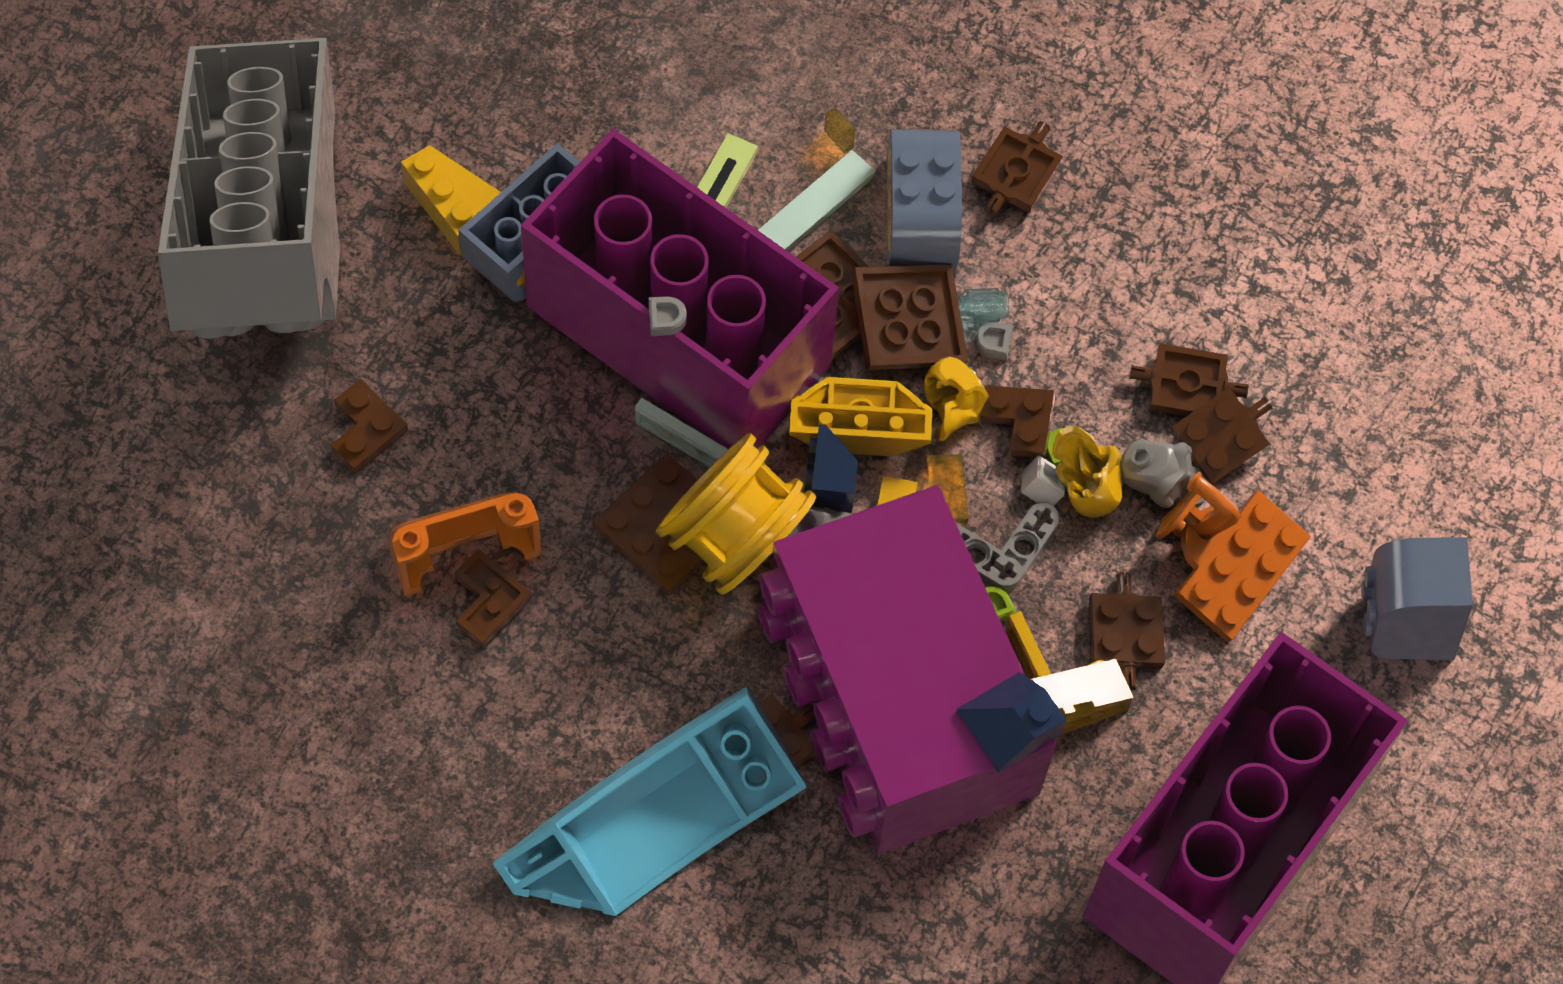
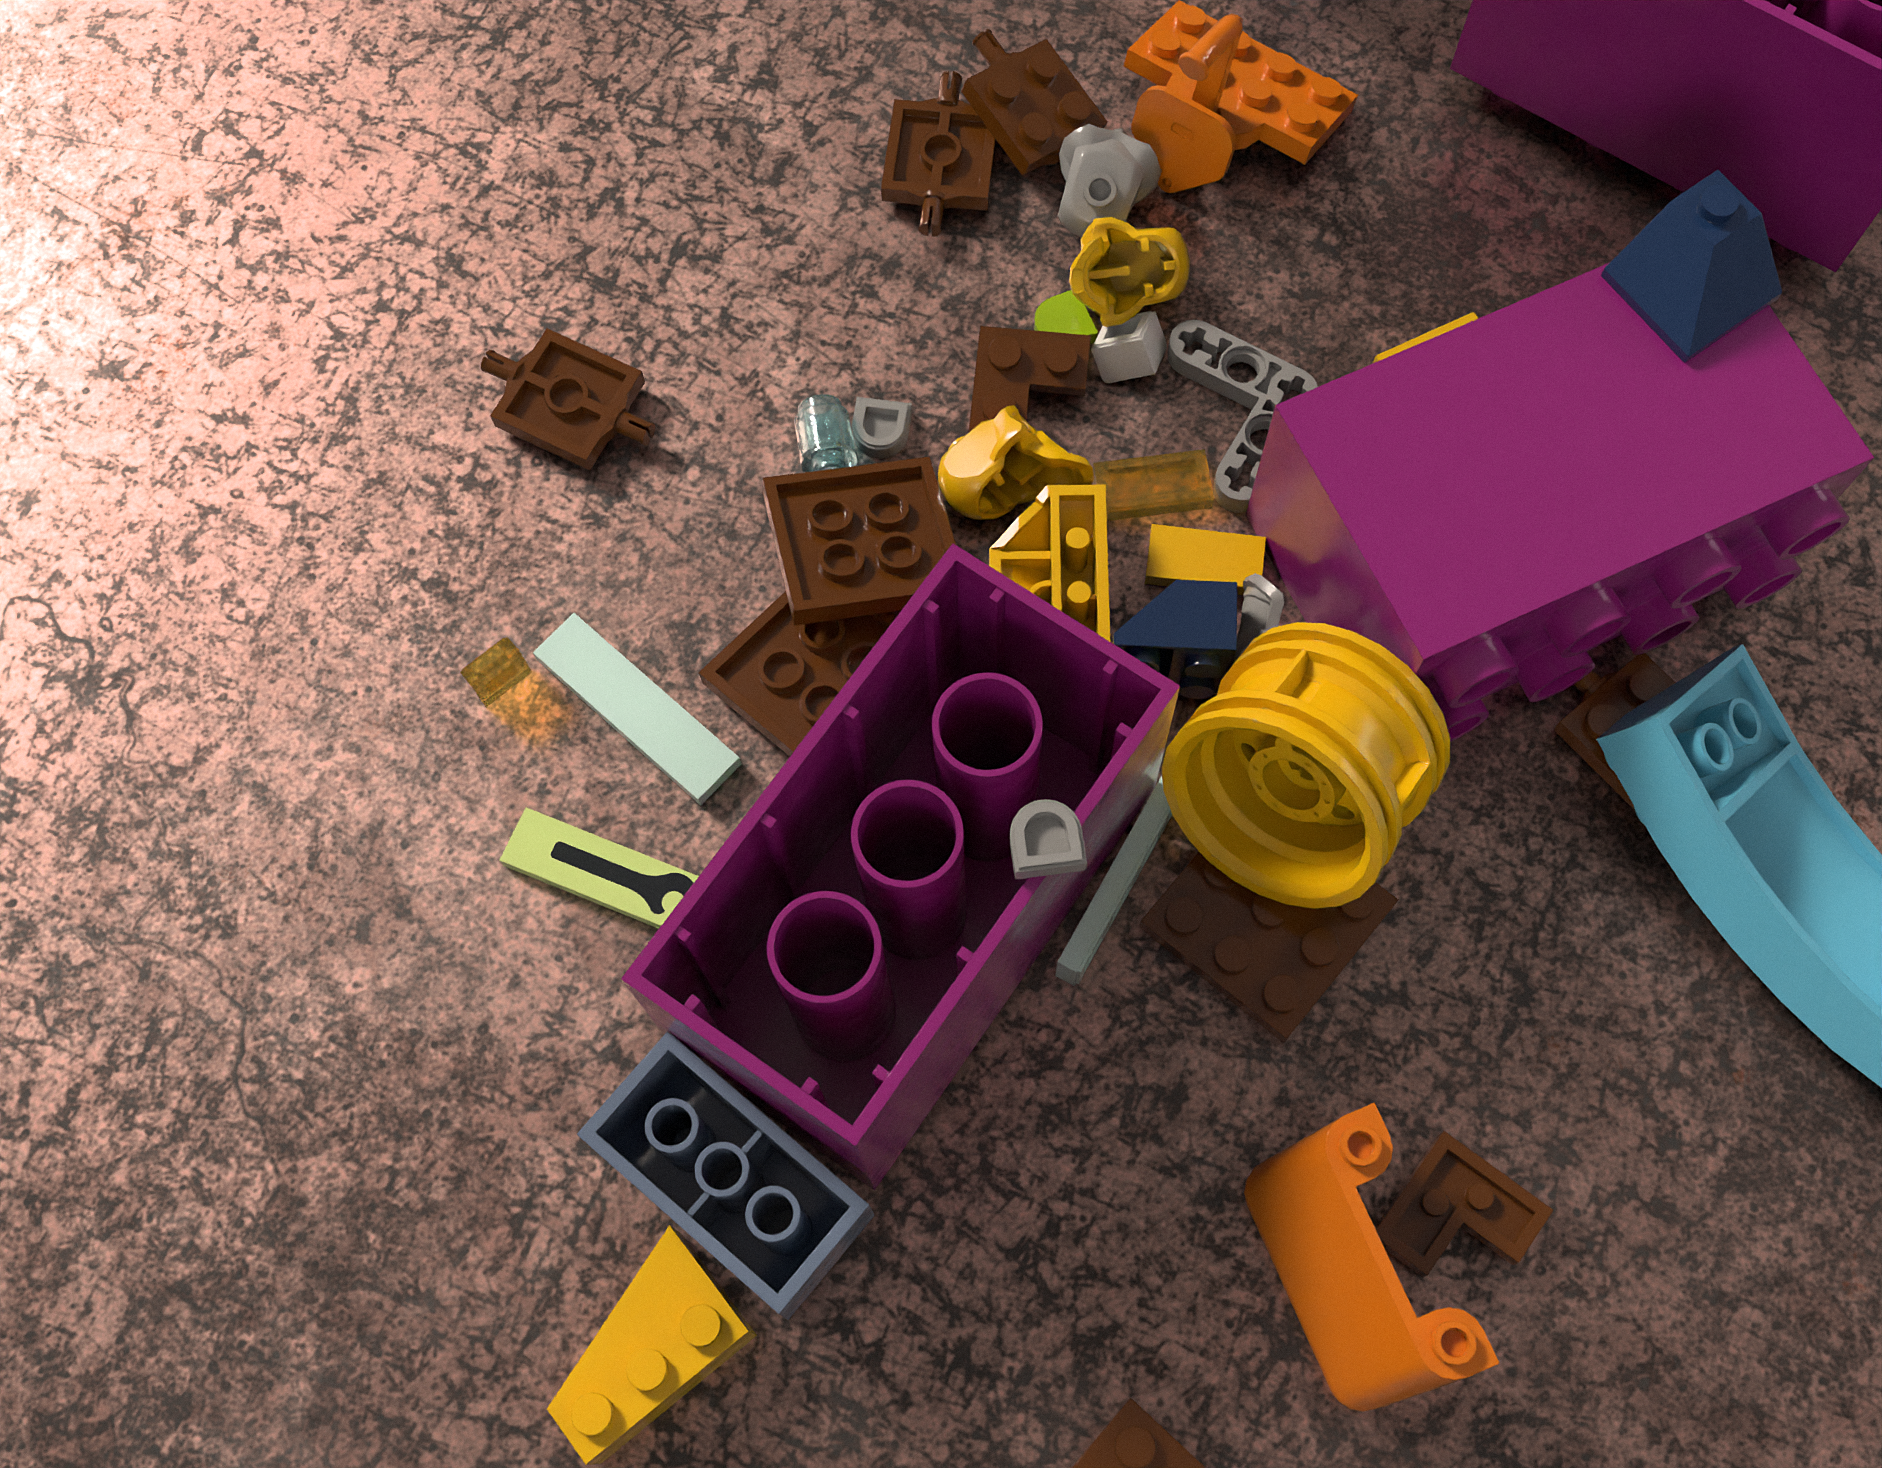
camera: 85 degrees left, 5 degrees up
sand blue brick [886,129,962,278] -> none
wedge [1031,659,1133,734] -> none
reddish brown plate [1089,572,1165,691] -> none

